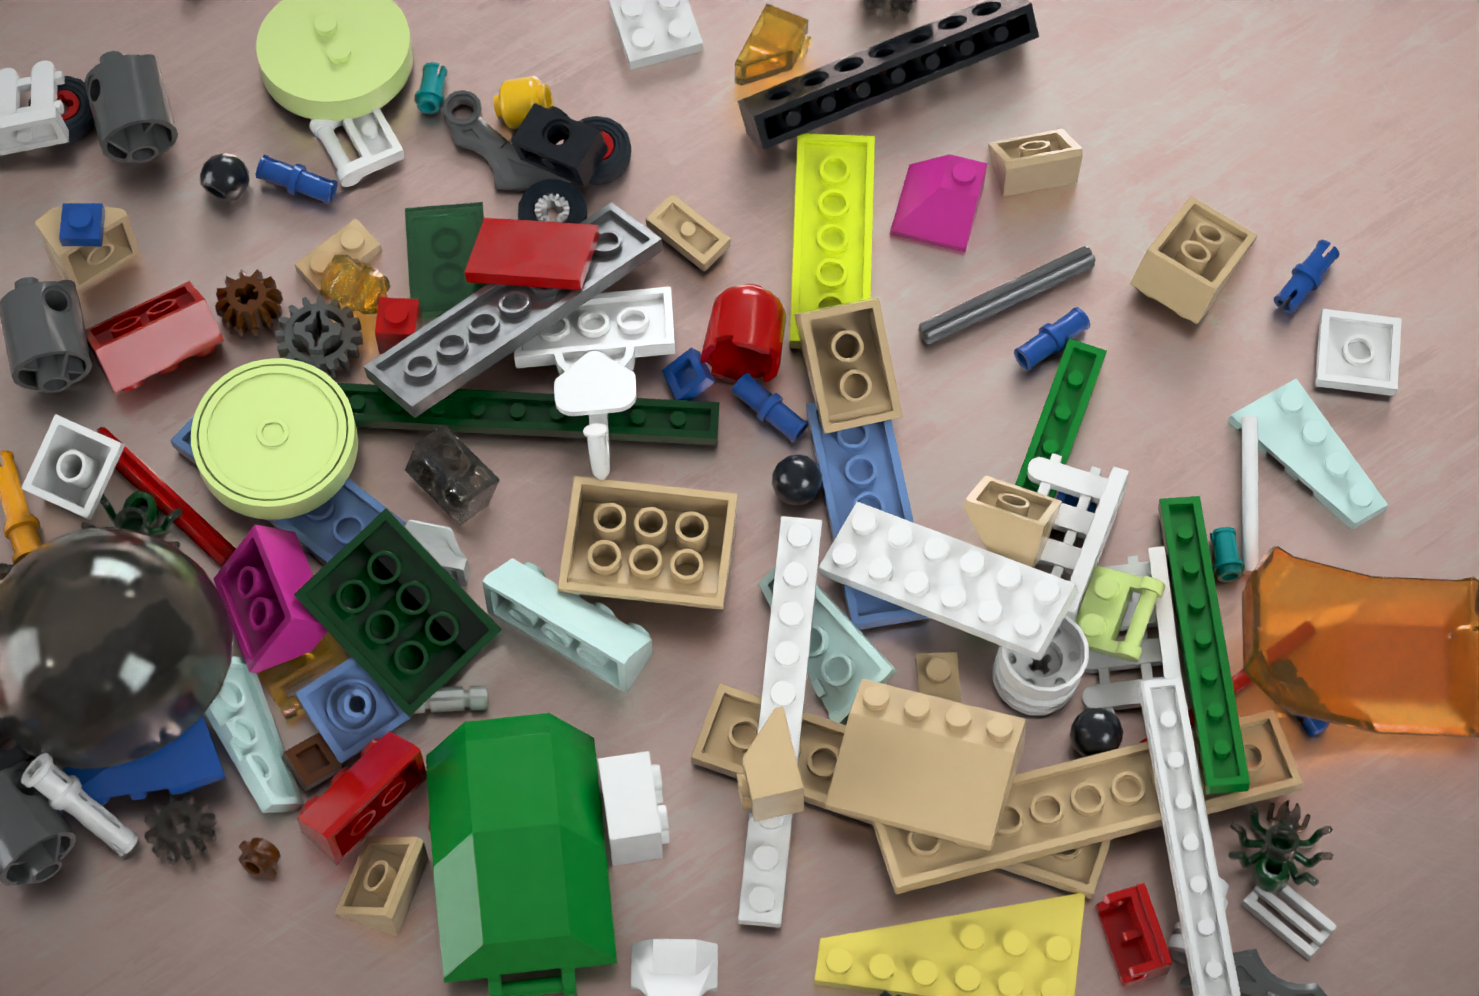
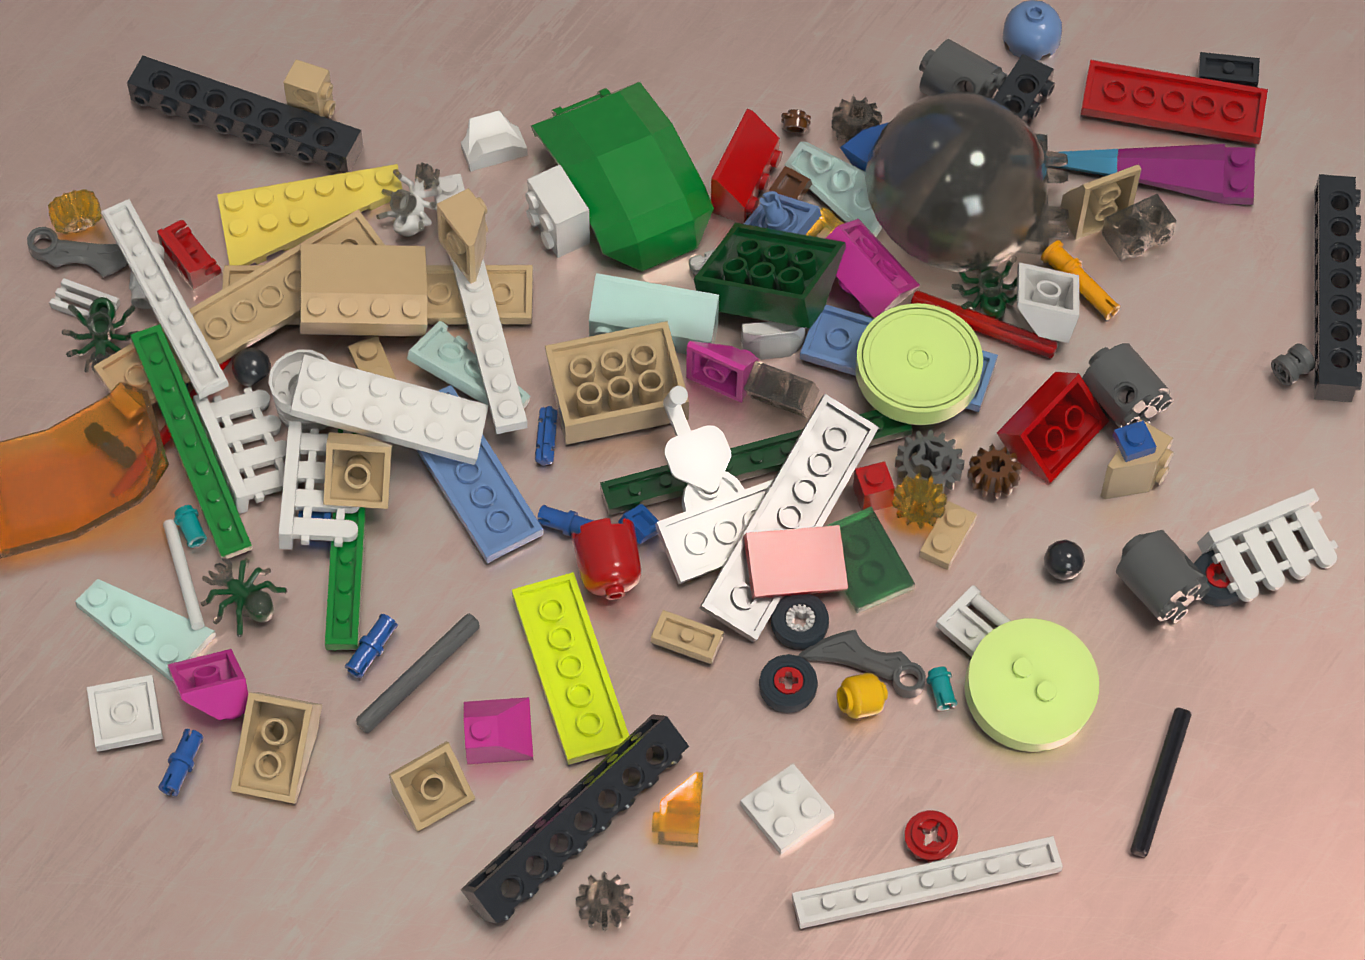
camera: 160 degrees right, 5 degrees down
white pin [21,753,138,856] -> none
blue pin [256,154,338,204] -> none
tan slope [335,836,429,936] -> none
black brick [511,103,608,187] -> none
black piece [772,454,823,505] -> none
tan slope [795,298,903,434] -> none
yellowish green plate [1075,565,1166,662] -> none
none -> dark pink slope [167,649,248,720]
none -> animal [200,556,287,637]
none -> animal [376,162,442,237]
none -> blue axle [535,406,558,466]
none -> dark pink slope [686,341,760,403]

